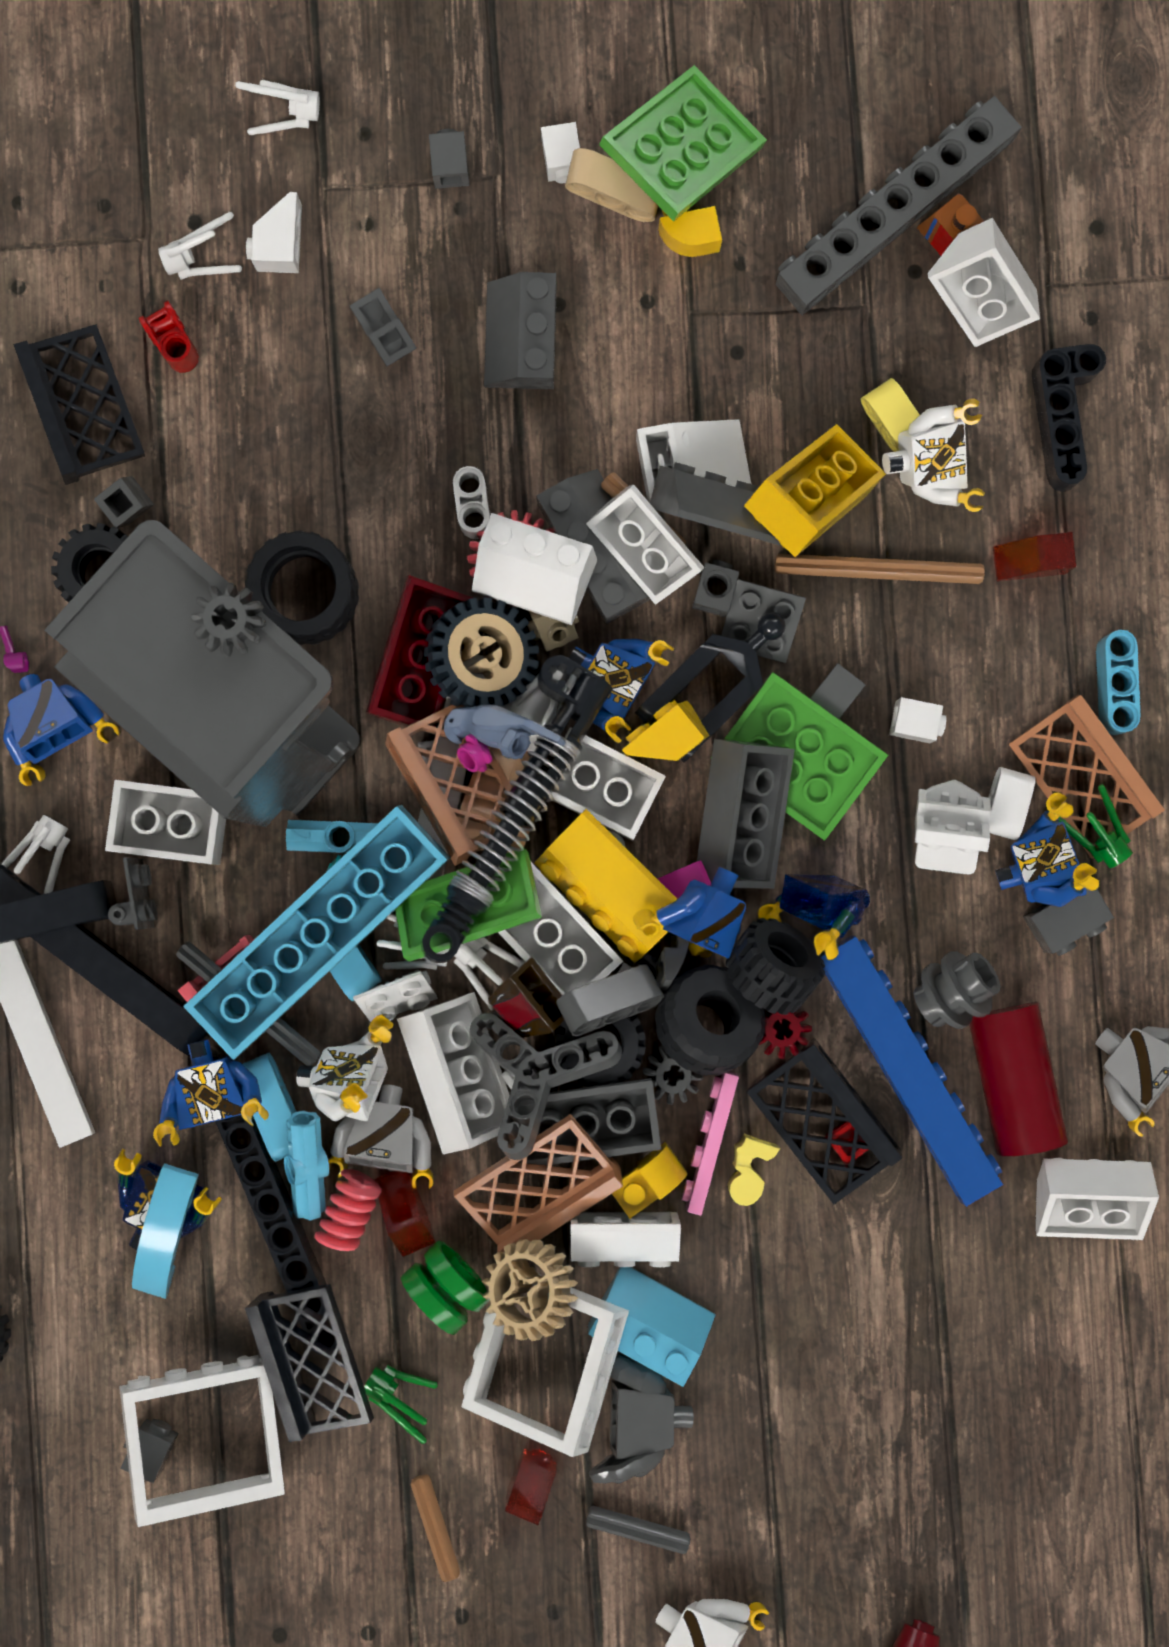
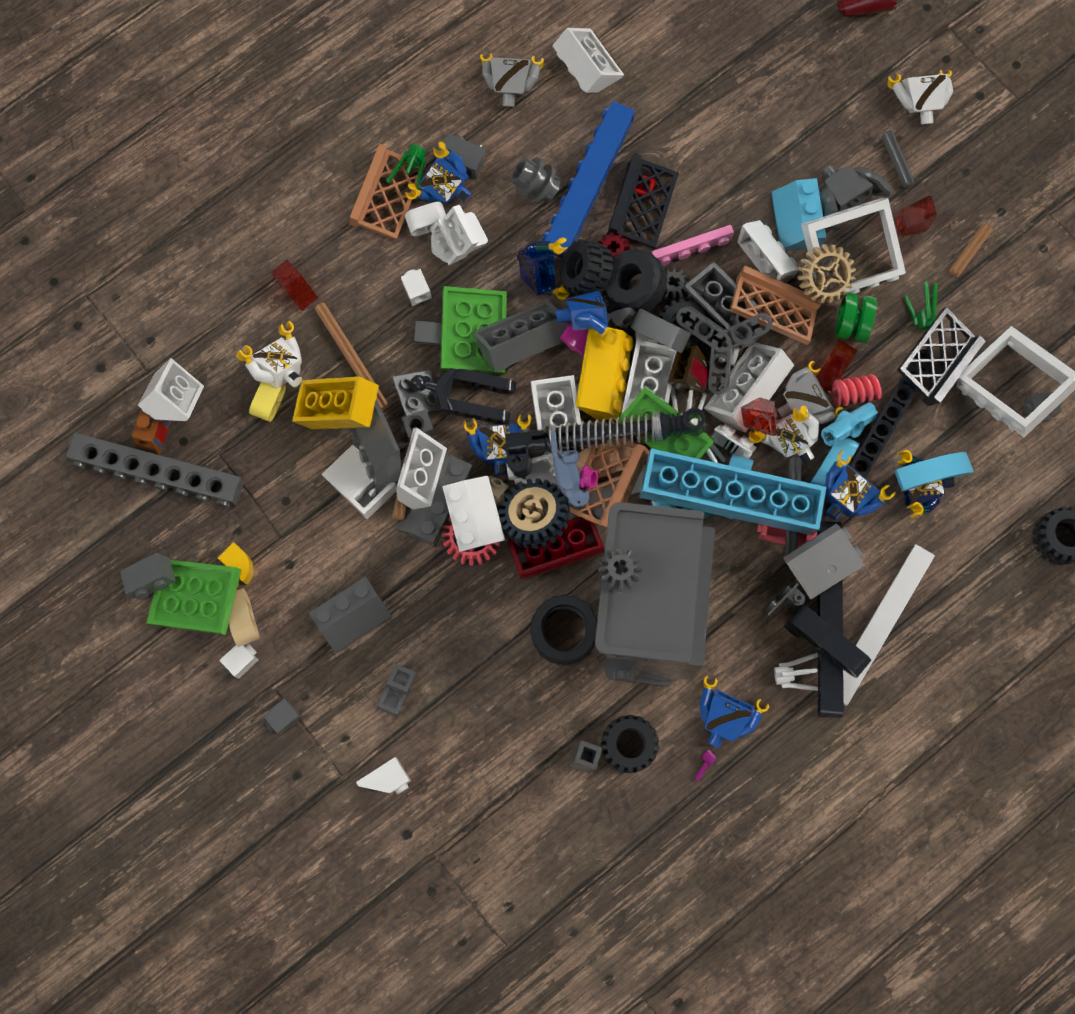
camera: 125 degrees left, 10 degrees down
black fence [13,324,145,485] -> none
white brick [105,780,226,865] -> none
red piece [138,300,199,373] -> none
white plant [158,212,242,280] -> none
white plant [235,80,320,135] -> none
white beam [453,466,490,539] -> none
yellow brick [612,1142,687,1219] -> none
yellow slope [622,700,709,761] -> none
light yellow leg [728,1134,780,1206] -> none
dark red brick [969,1001,1068,1156] -> none
black beam [1032,344,1106,492] -> none
medium azure beam [1096,630,1140,735] -> none
none -> dark grey brick [120,553,175,600]
none -> clear red slope [741,397,778,436]
none -> light grey piece [783,523,865,599]

